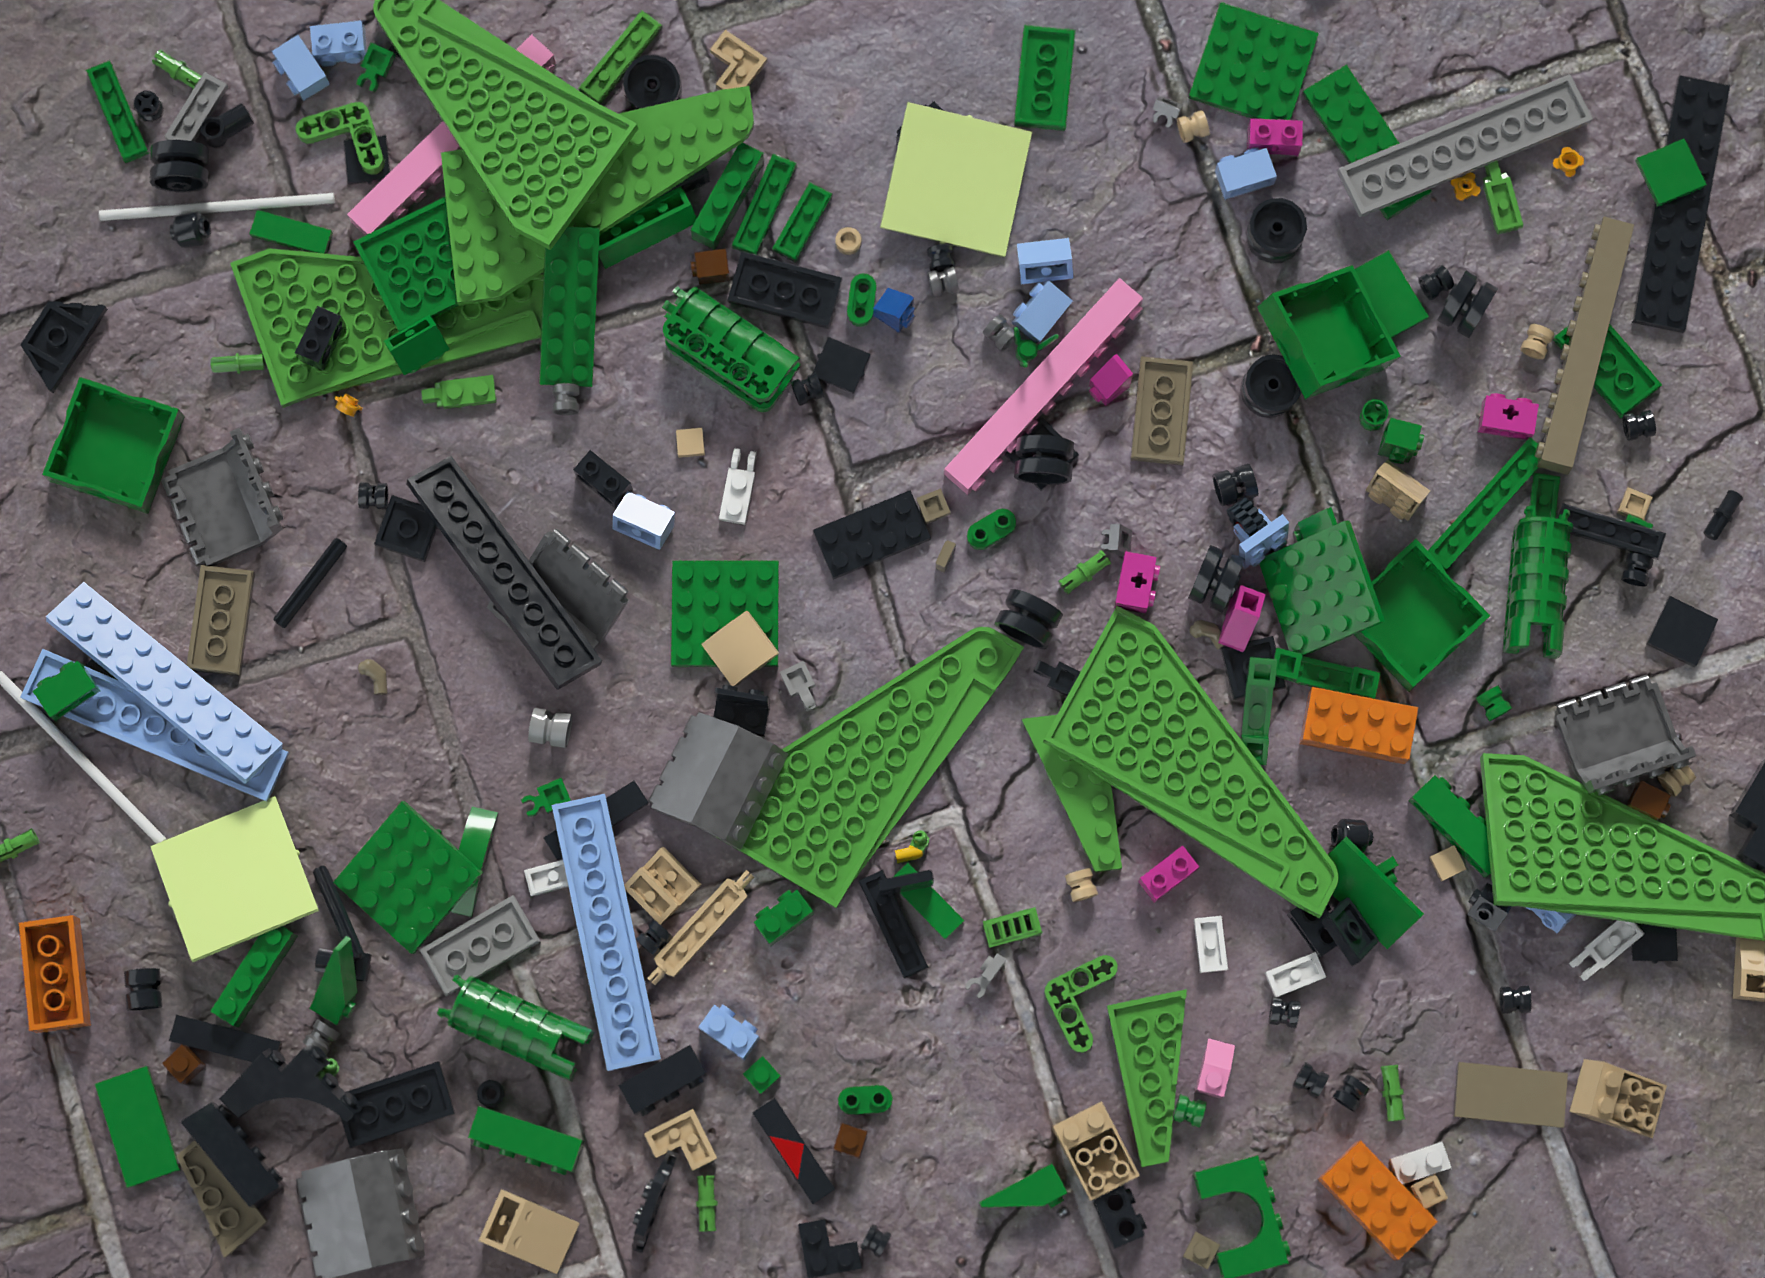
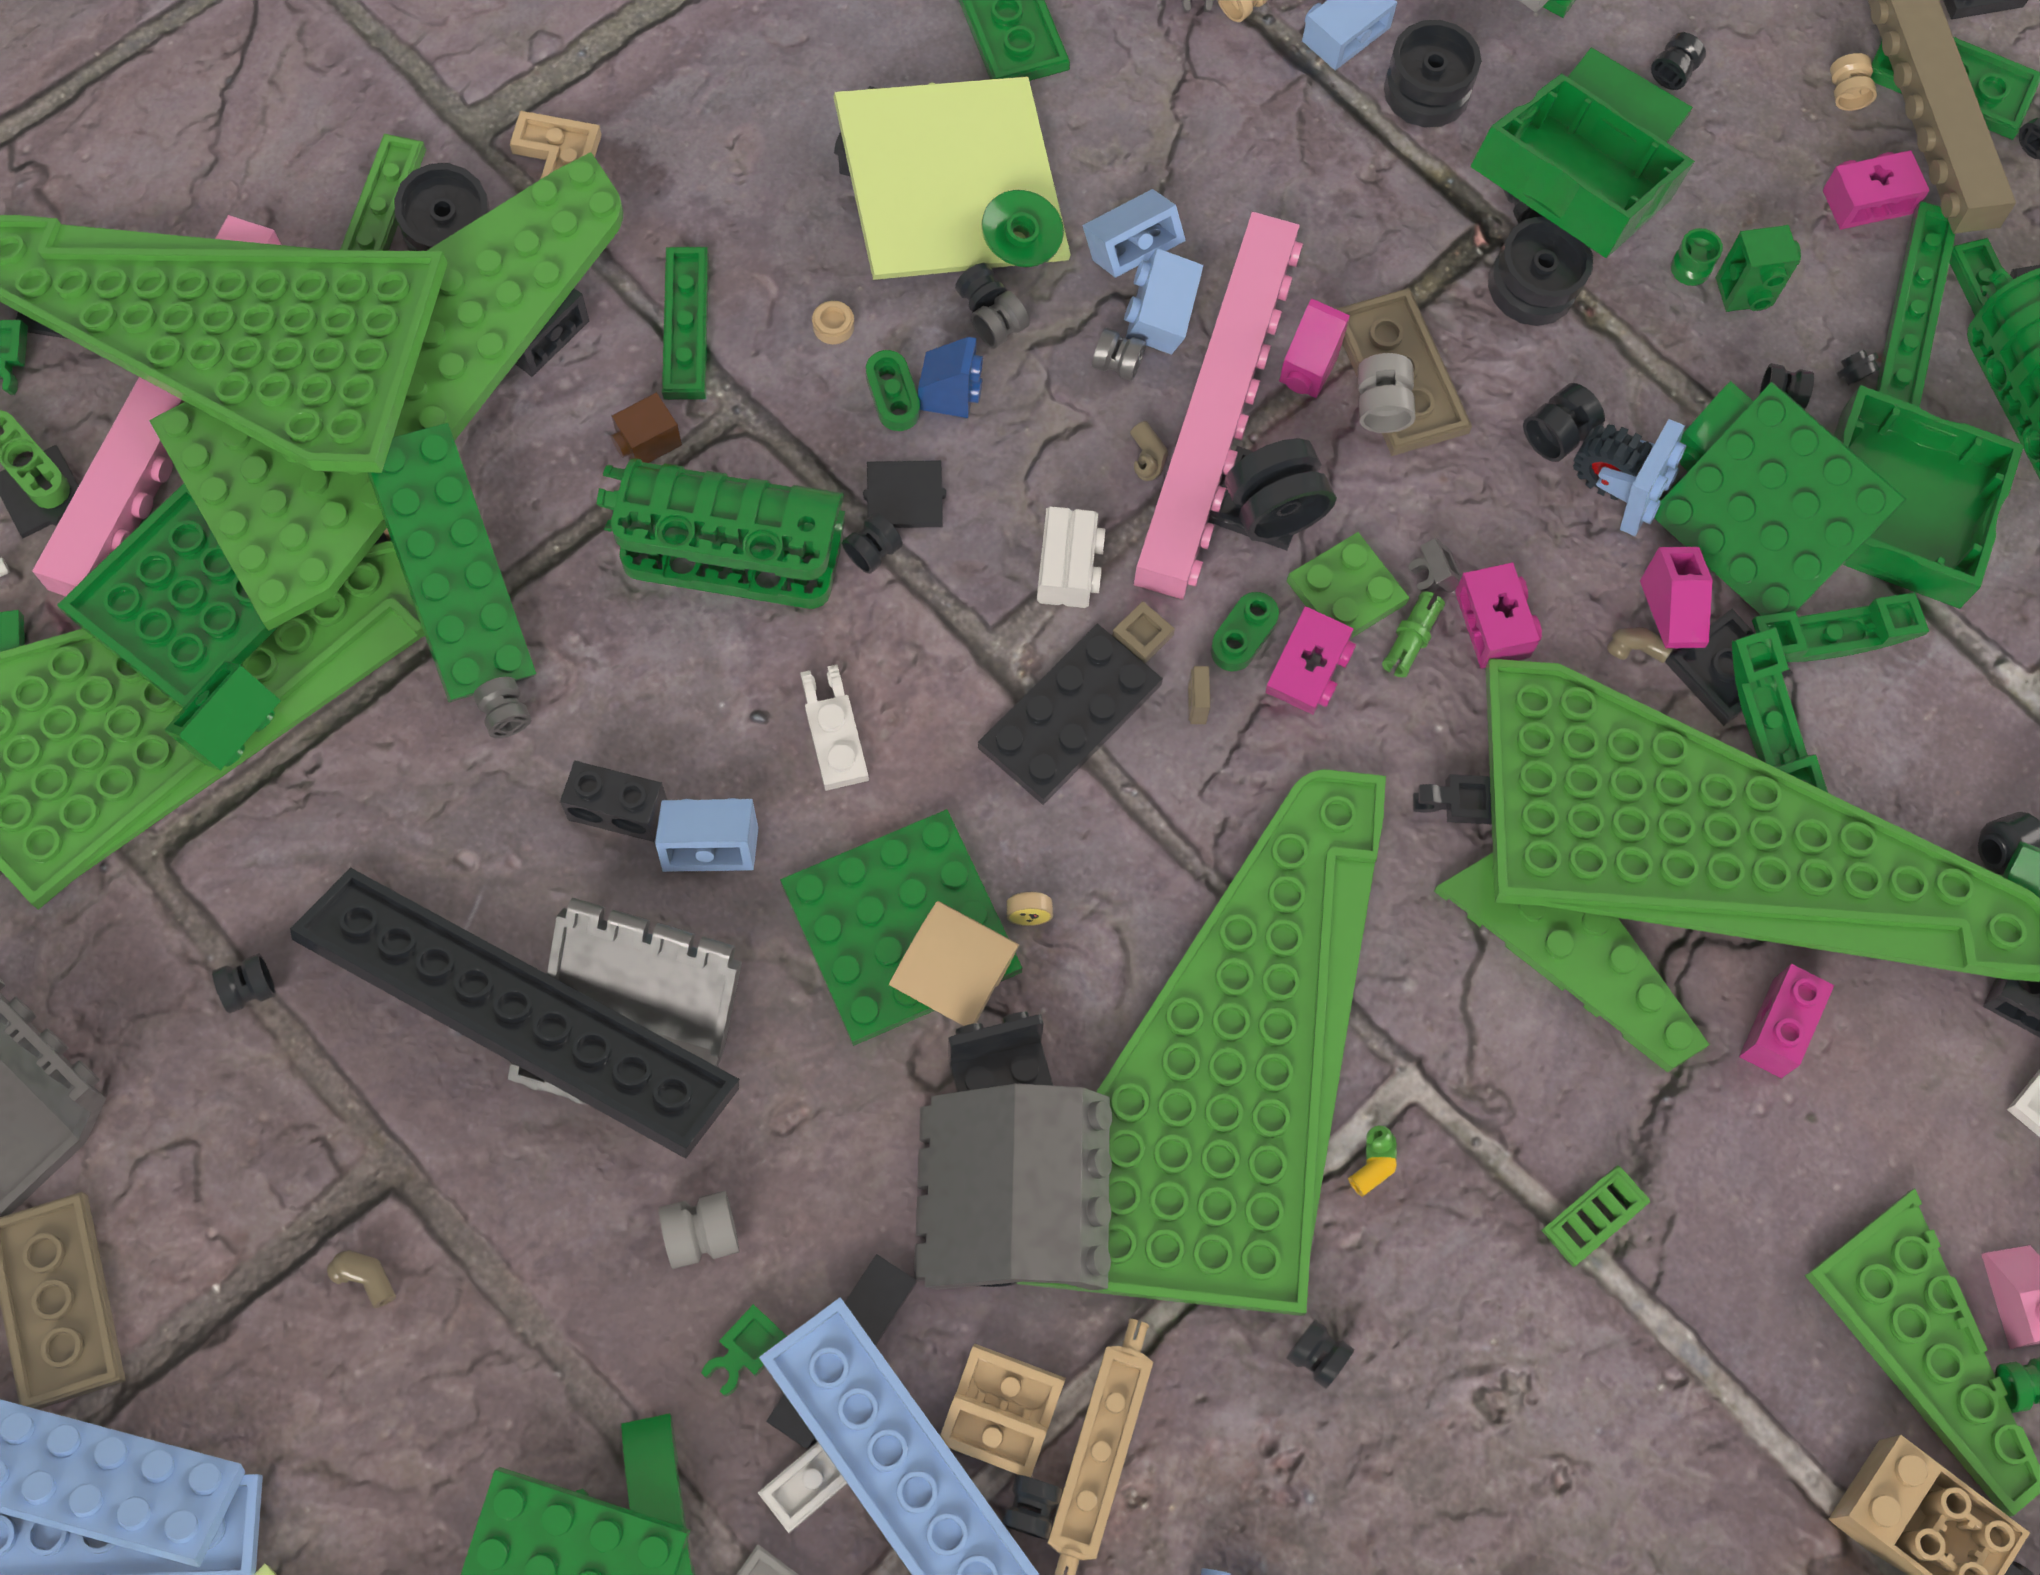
camera: 30 degrees left, 10 degrees down
black axle [273,538,347,628] -> none
black brick [295,306,346,371] -> none
light orange plate [335,394,363,417] -> none
black tile [374,495,438,562] -> none
bright green hinge [421,375,497,409] -> none
green brick [598,187,697,269] -> none
tan tile [676,428,705,458] -> none
green brick [690,143,764,250] -> none
black plate [727,251,842,329] -> none
green brick [754,890,814,947] -> none
green tile [772,182,833,263] -> none
light grey plate [780,661,817,712] -> none
black tile [858,870,929,979] -> none
black tile [878,870,934,897] -> none
green tile [893,863,965,940] -> none
light grey plate [965,953,1006,999] -> none
black wheel [994,589,1063,649] -> none
green plant [1014,327,1059,368] -> none
bright green beam [1044,955,1118,1053] -> none
tan wheel [1065,868,1098,902] -> none
black wheel [1188,545,1245,613] -> none
white plate [1194,916,1228,973] -> none
orange brick [1299,687,1418,764] -> none
tan slope [1366,460,1430,521] -> none
black wheel [1437,270,1498,338] -> none
none -> green dish [981,190,1064,267]
none -> tan tile [1007,892,1053,926]
none -> white brick [1037,507,1105,608]
none -> dark tan arm [1130,421,1168,481]
none -> dark pink brick [1266,606,1357,715]
none -> black wheel [1286,1319,1355,1389]
none -> bright green plate [1287,532,1409,638]
none -> light grey wheel [1357,353,1416,433]
none -> black wheel [1759,363,1814,410]
none -> black plate [1837,349,1880,386]

